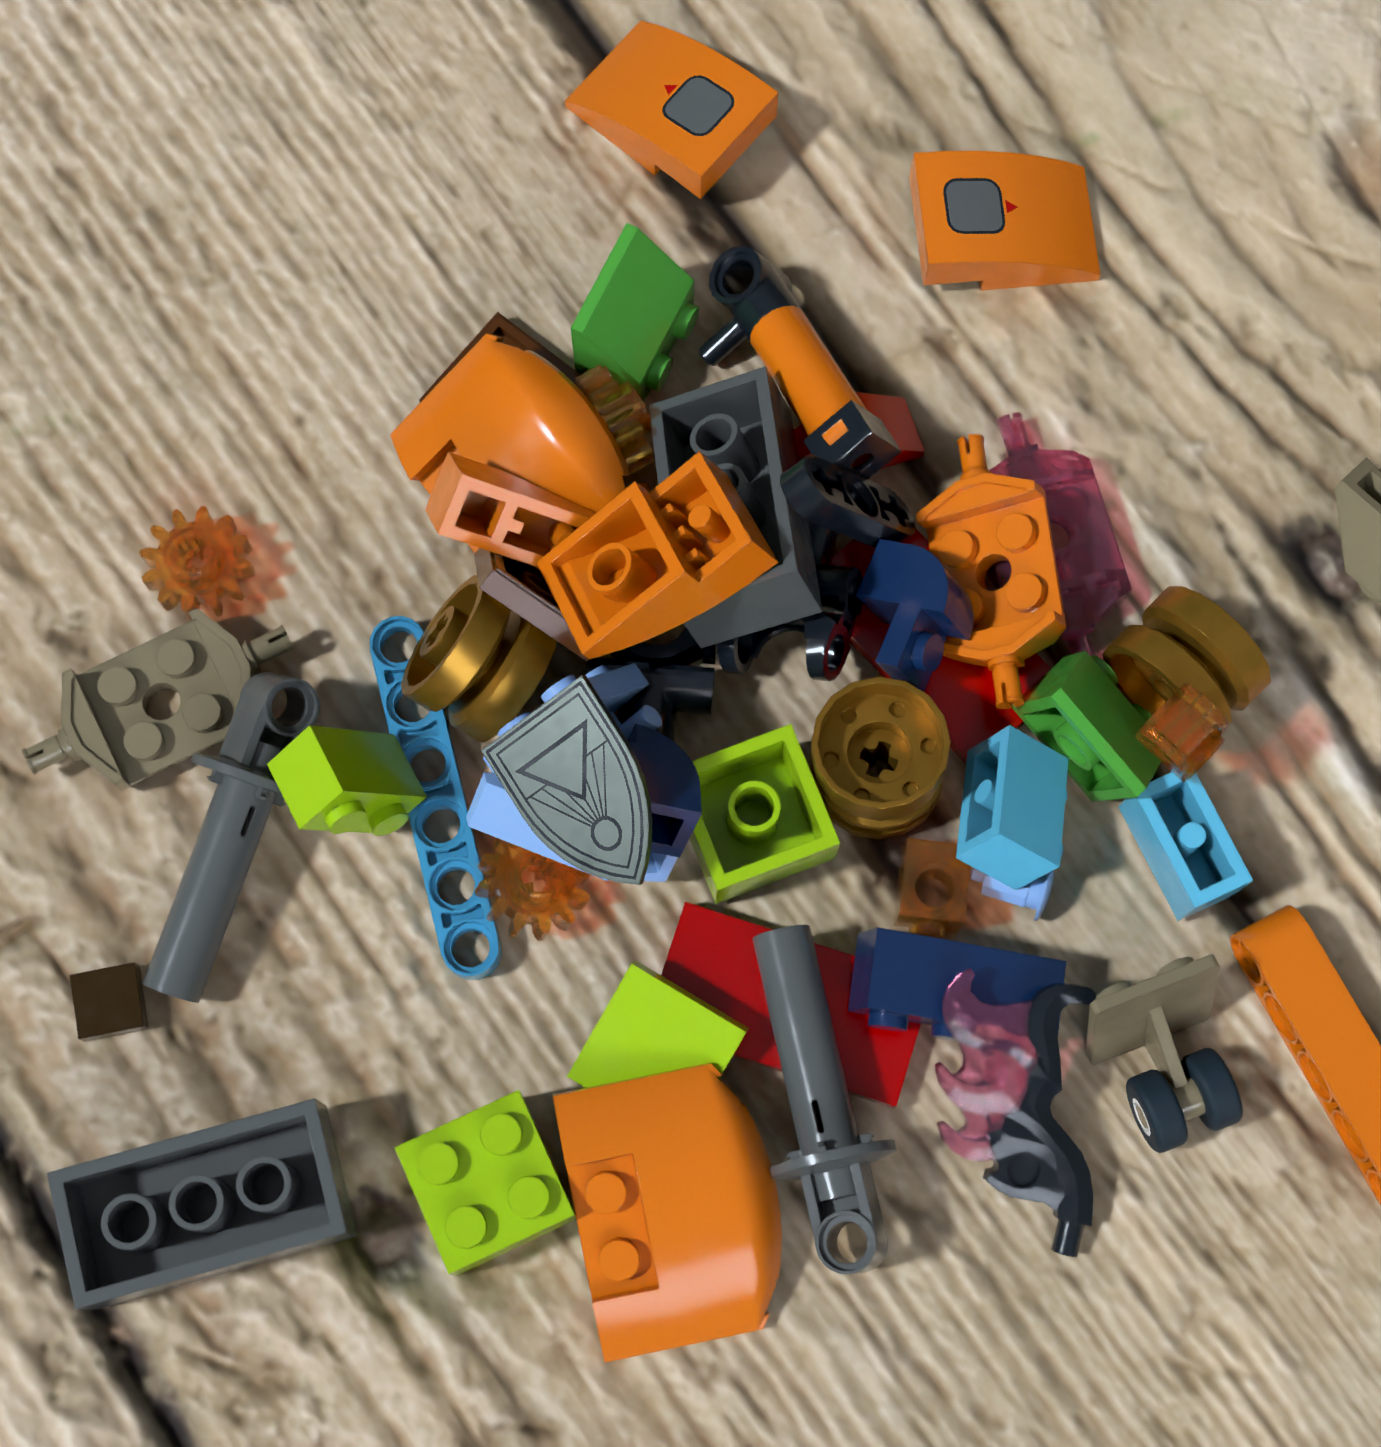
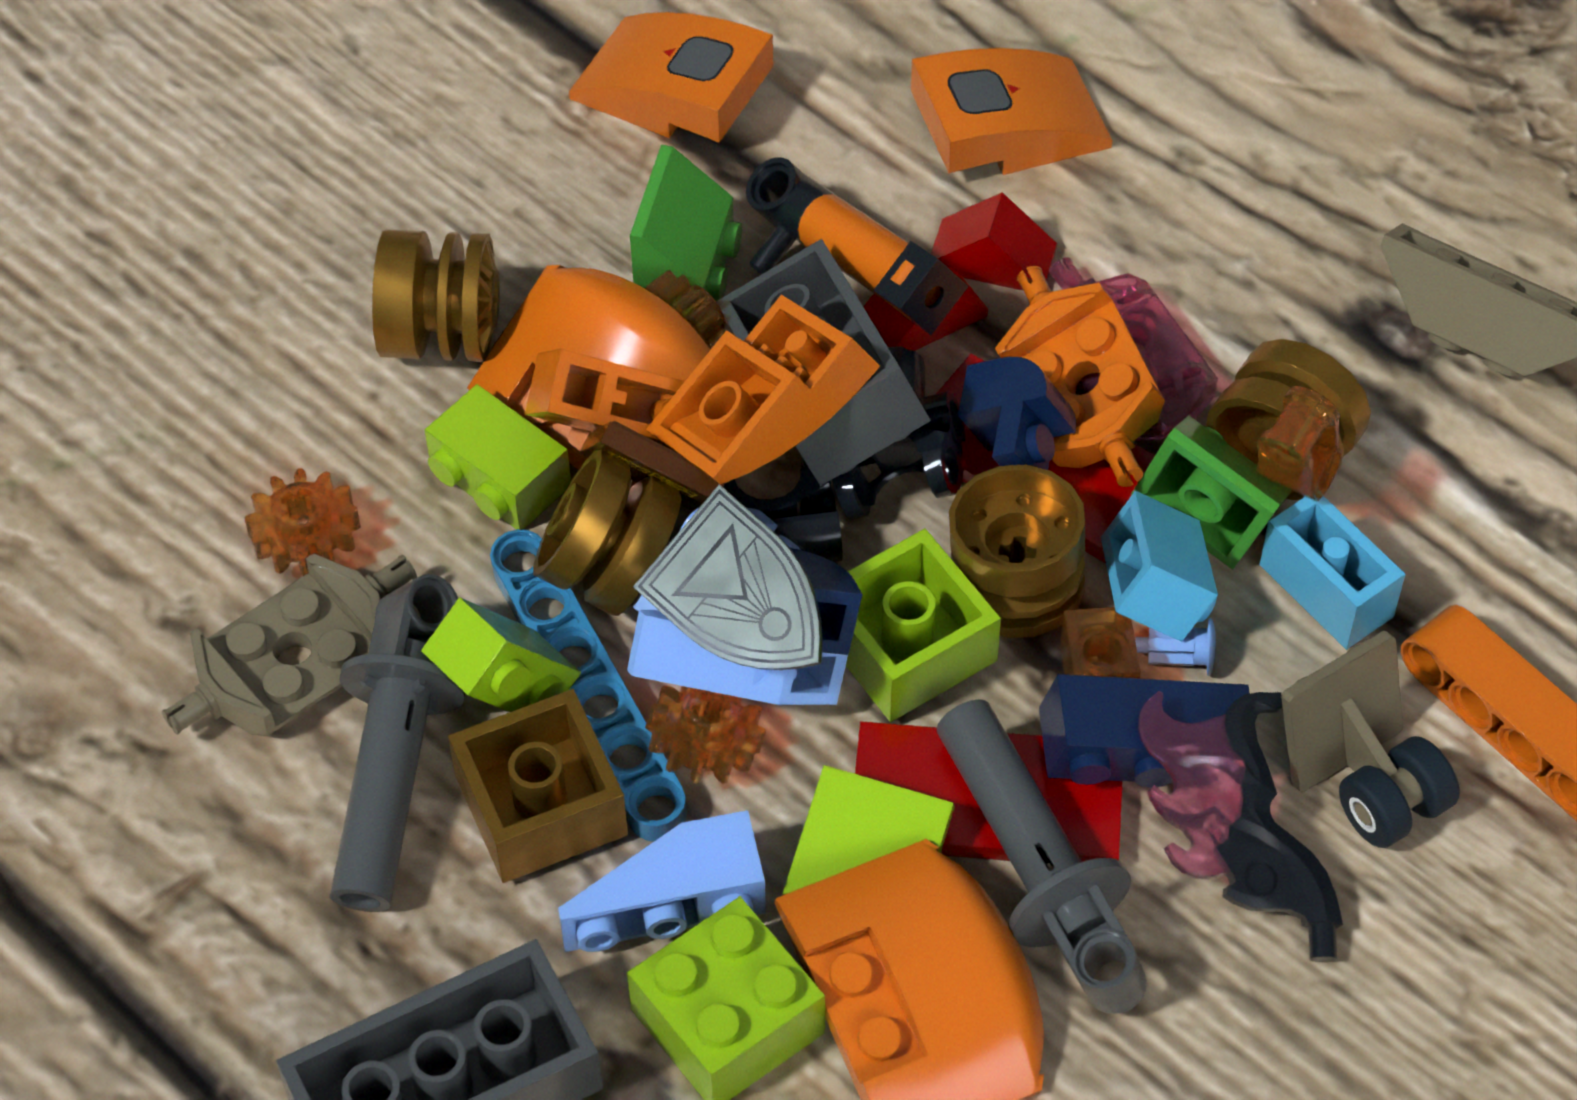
camera: 10 degrees left, 20 degrees down
dark brown tile [70,962,149,1042] -> none
black beam [780,454,916,548] -> none
none -> pearl gold wheel [372,229,500,362]
none -> lime brick [424,384,571,530]
none -> pearl gold brick [448,688,628,883]
none -> light blue slope [558,810,766,952]
none -> red slope [931,192,1057,291]

